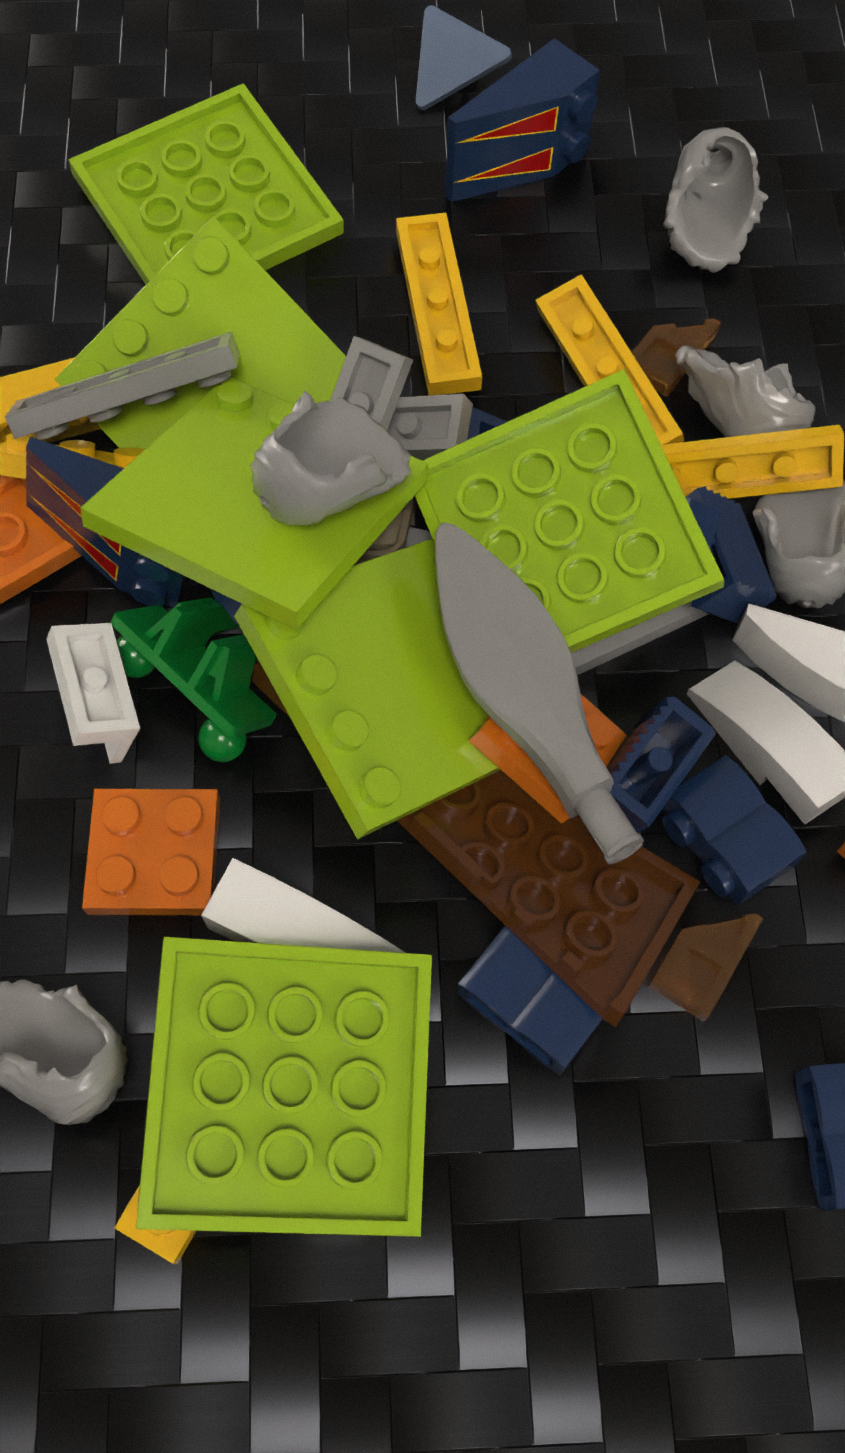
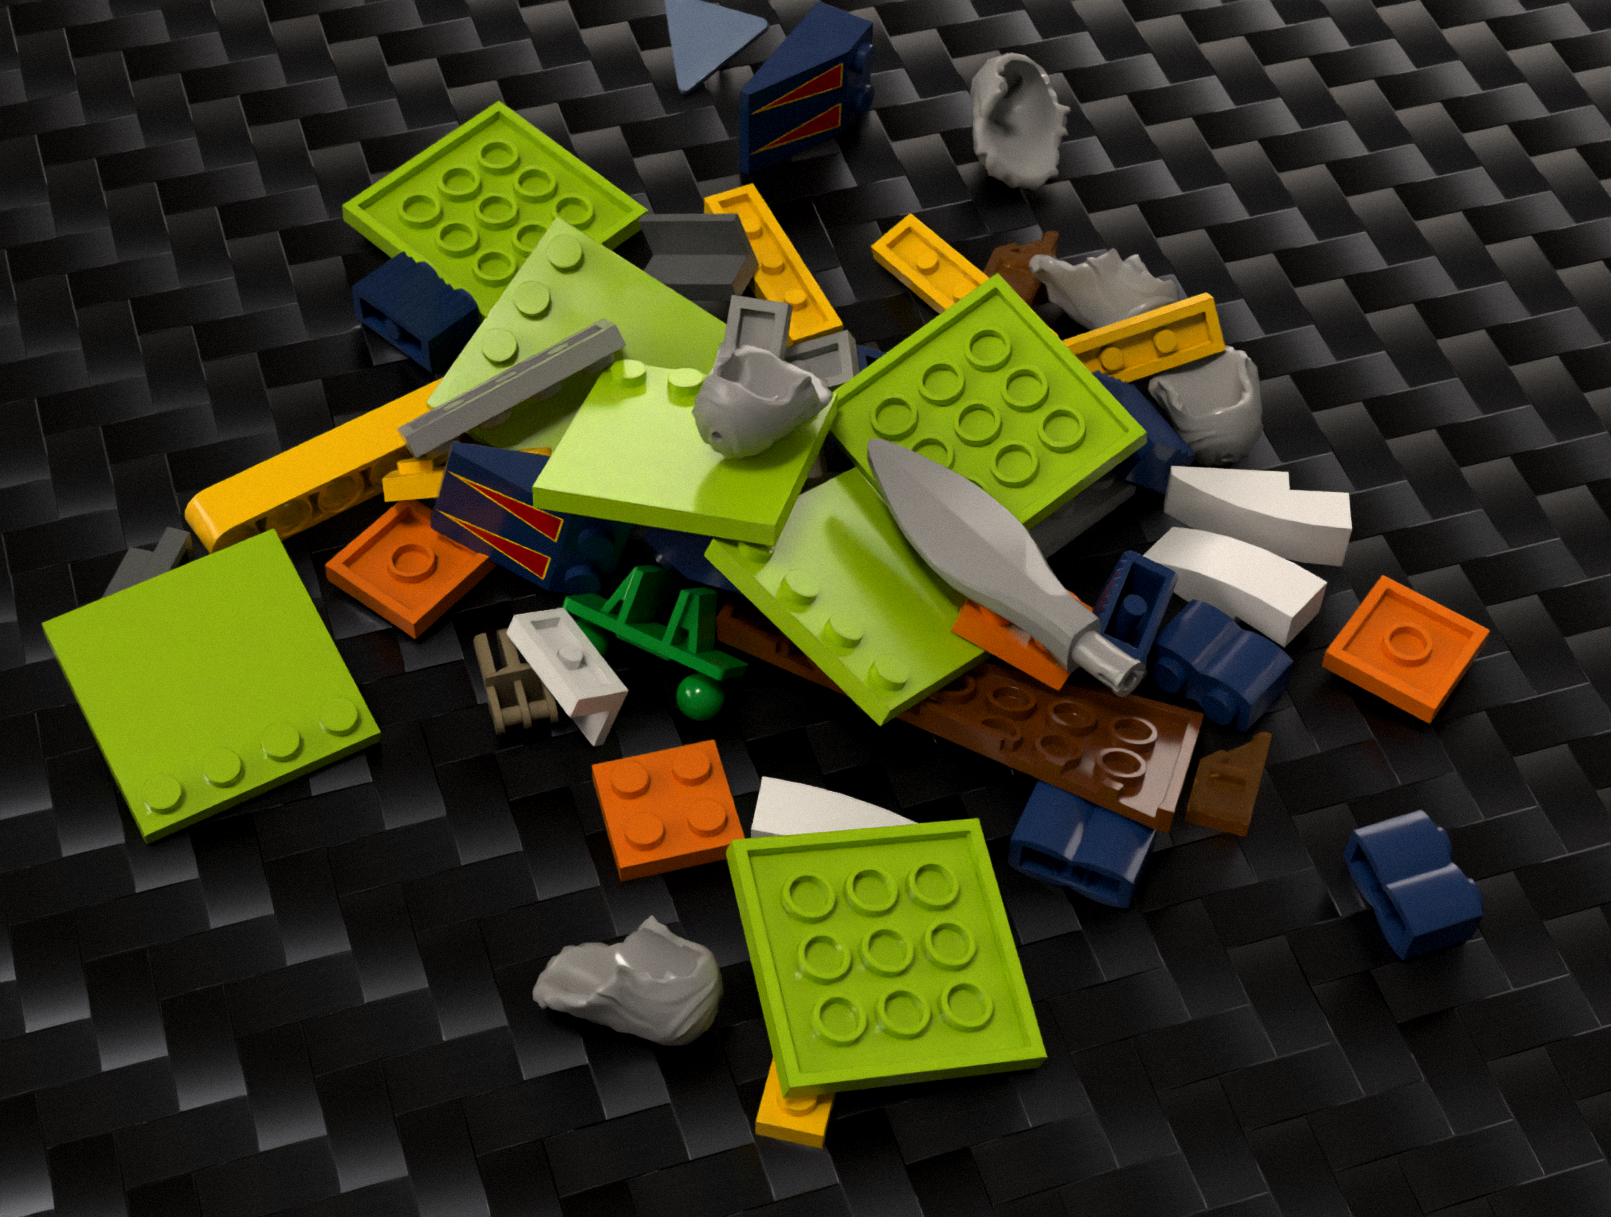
camera: 15 degrees left, 15 degrees down
none -> dark blue brick [351,251,479,374]
none -> dark tan arm [473,628,559,735]
none -> dark grey panel [638,213,759,301]

